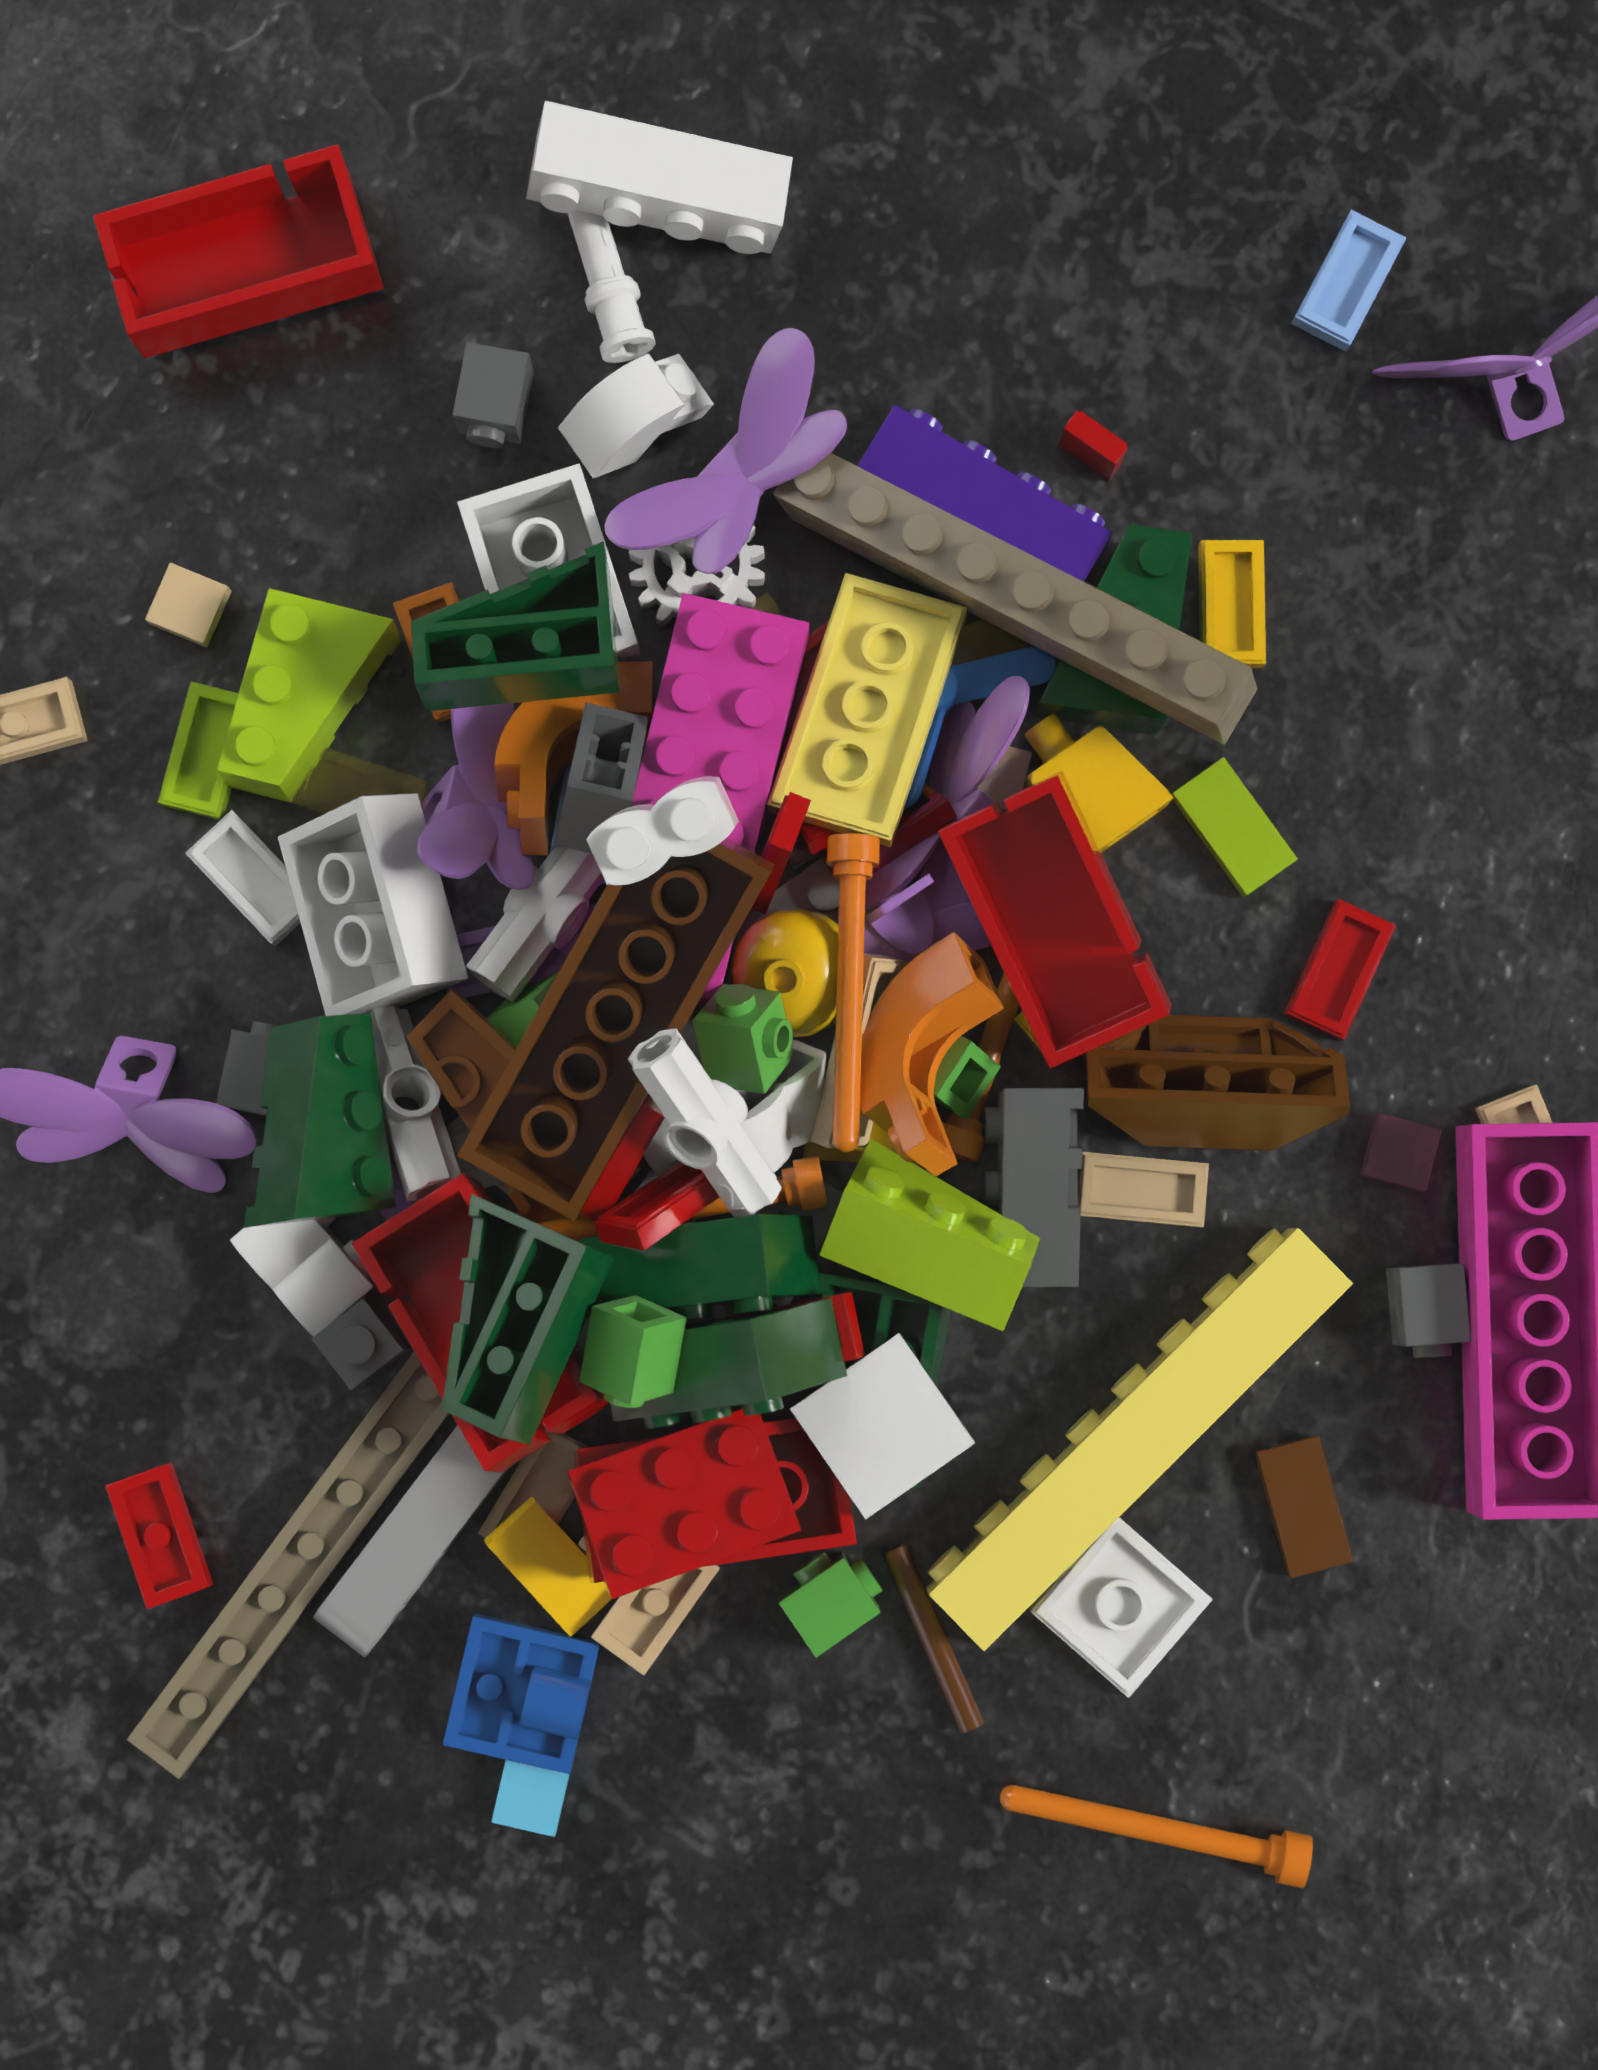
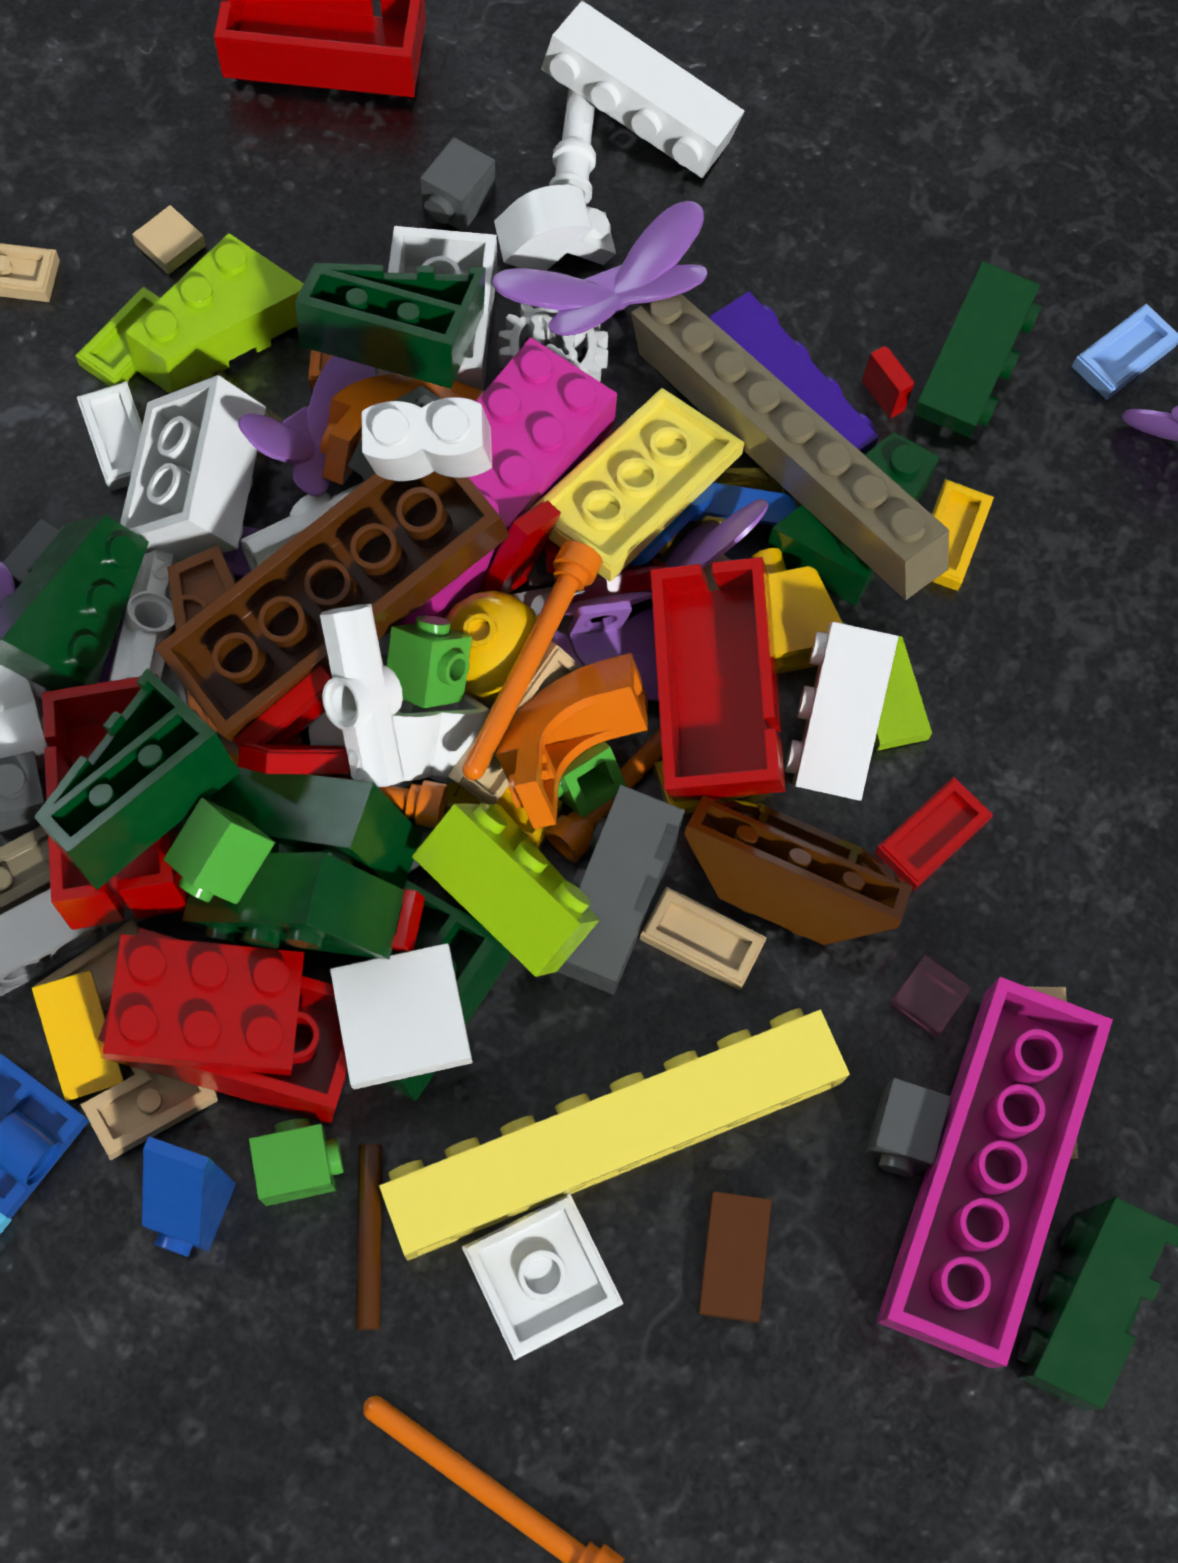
camera: 20 degrees right, 15 degrees down
none -> blue slope [142,1136,236,1257]
none -> white brick [785,622,899,801]
none -> dark green wedge [914,261,1042,438]

